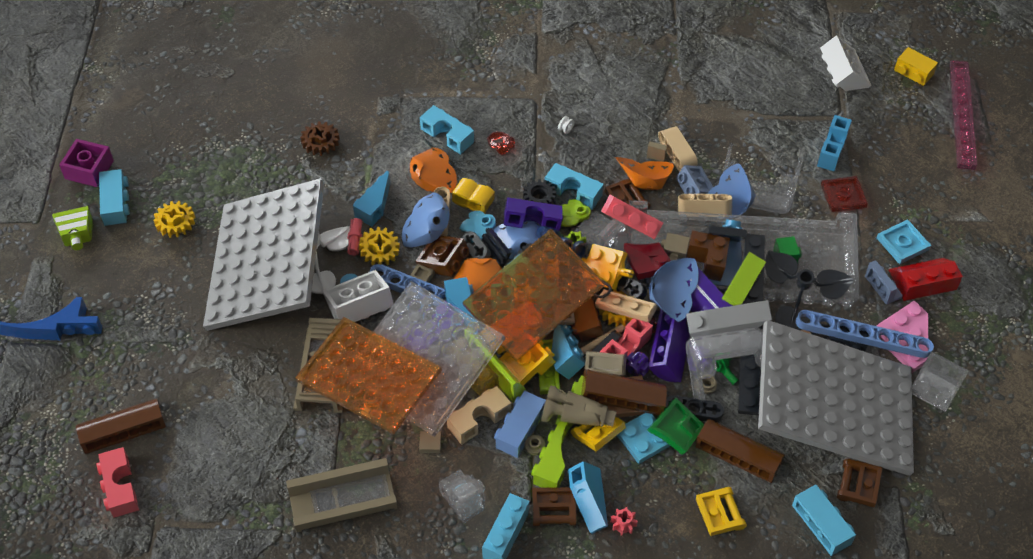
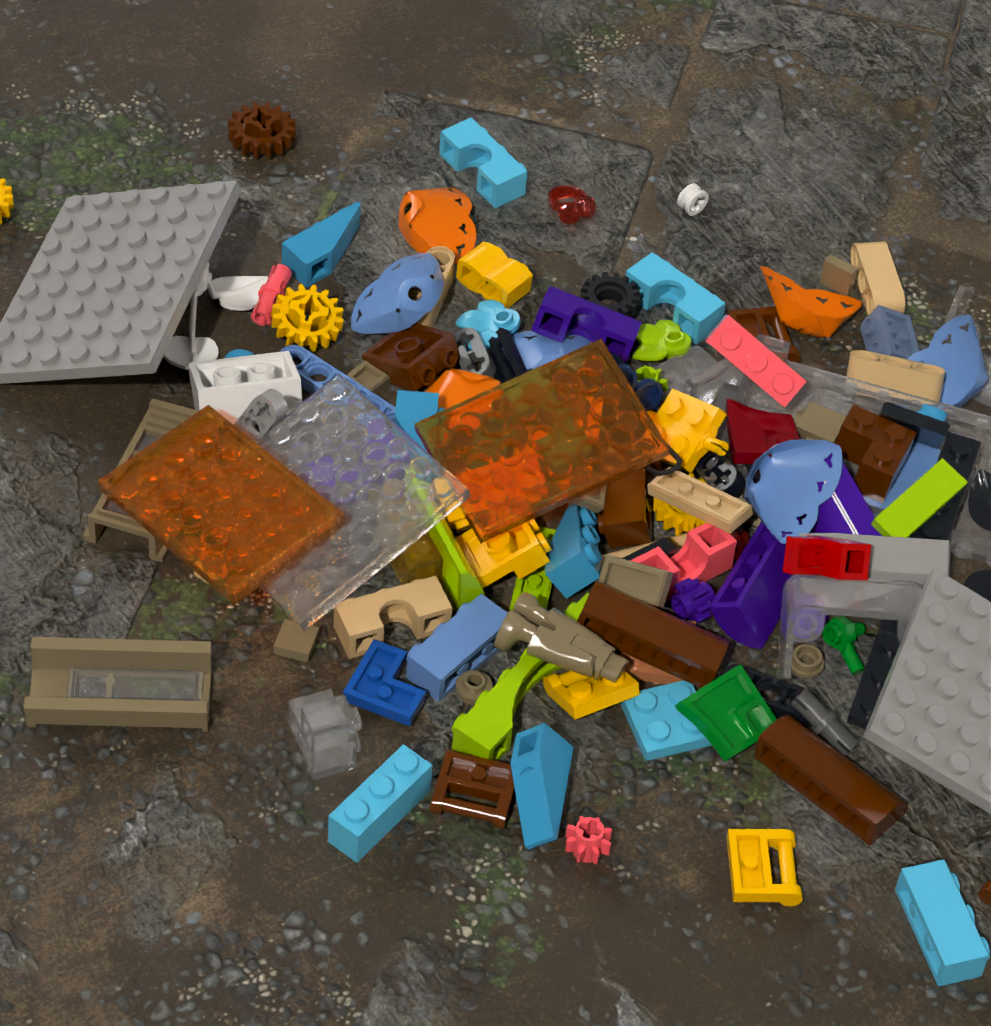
camera: 10 degrees right, 5 degrees down
none -> light grey beam [224,389,288,461]
none -> blue plate [342,639,426,727]
none -> red brick [783,535,871,581]
none -> dark grey pin [790,688,860,756]

